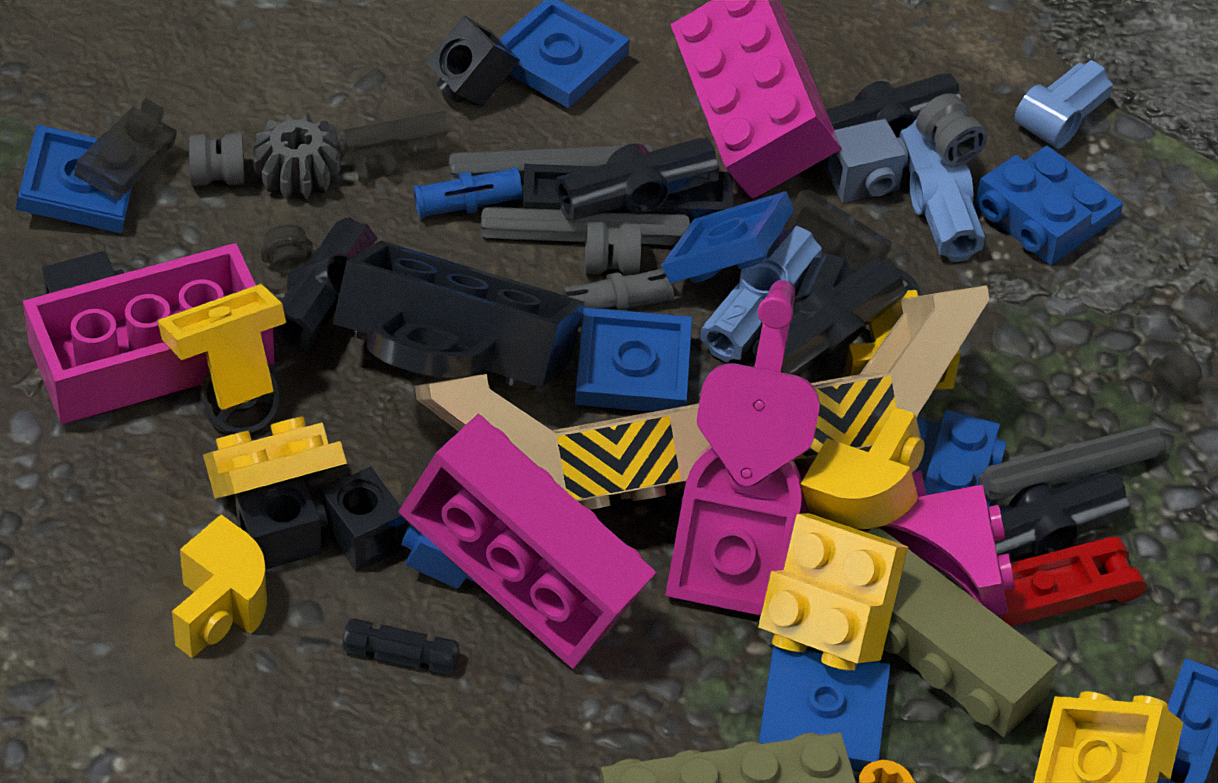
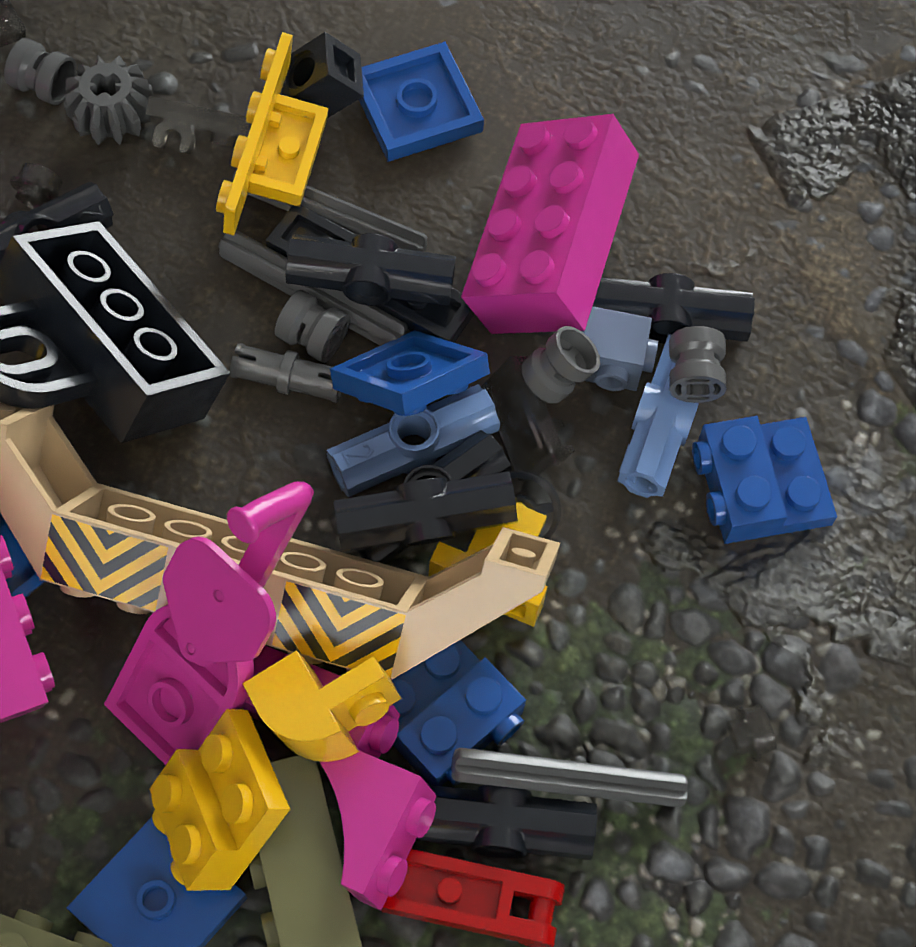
camera: 30 degrees right, 15 degrees up
blue pin [413,167,523,219] -> none
blue plate [575,308,692,412] -> none
medium blue piece [1015,60,1113,149] -> none
none -> yellow bracket [216,32,329,236]
none -> dark grey wheel [521,326,600,403]

